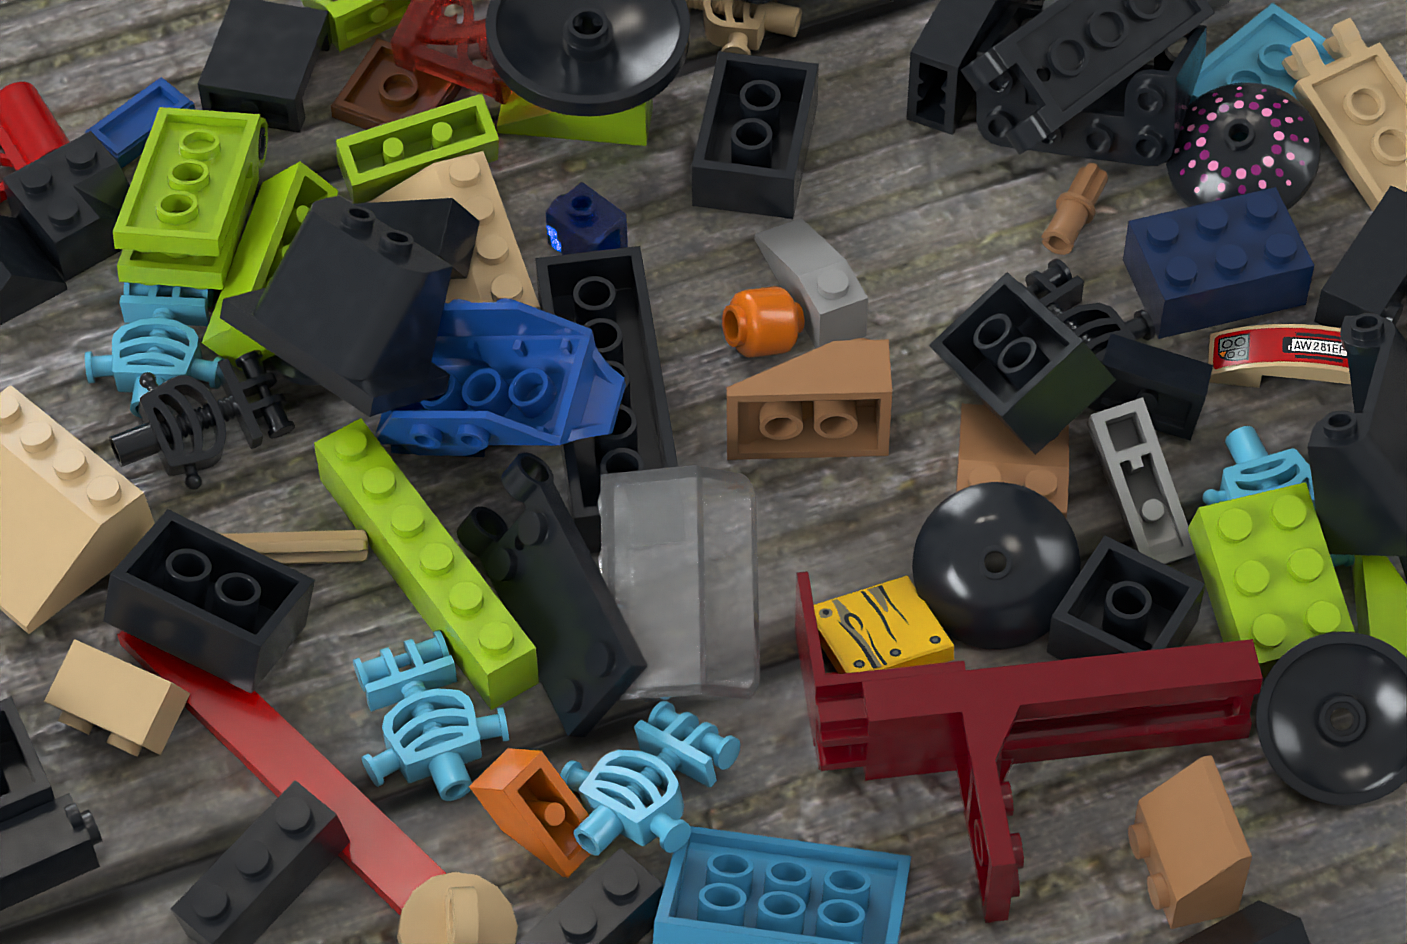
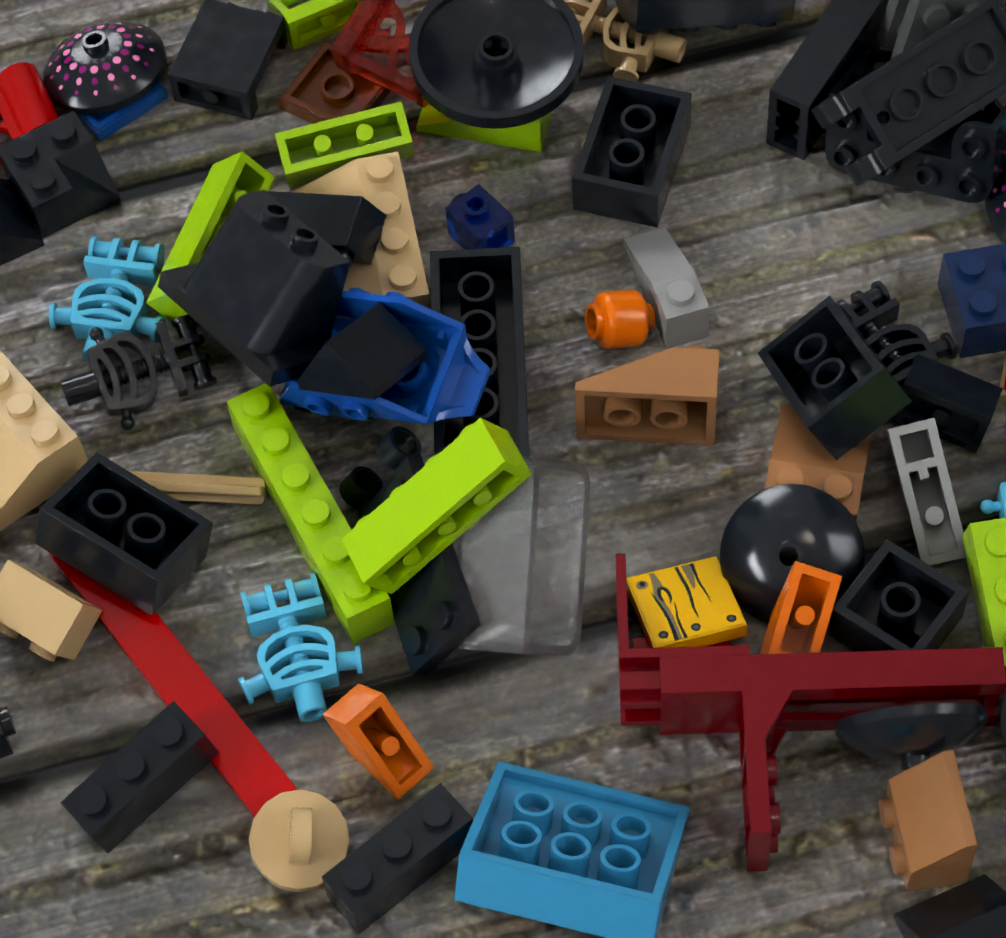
camera: 10 degrees right, 5 degrees up
lime hinge [113,107,268,290] -> none
medium azure piece [560,701,740,856] -> none
medium nougat axle [1041,163,1108,255] -> none
none -> black dish [43,21,167,114]
none -> black slope [297,302,428,400]
none -> lime brick [341,417,532,594]
none -> orange slope [759,561,842,654]
none -> black dish [835,703,988,770]

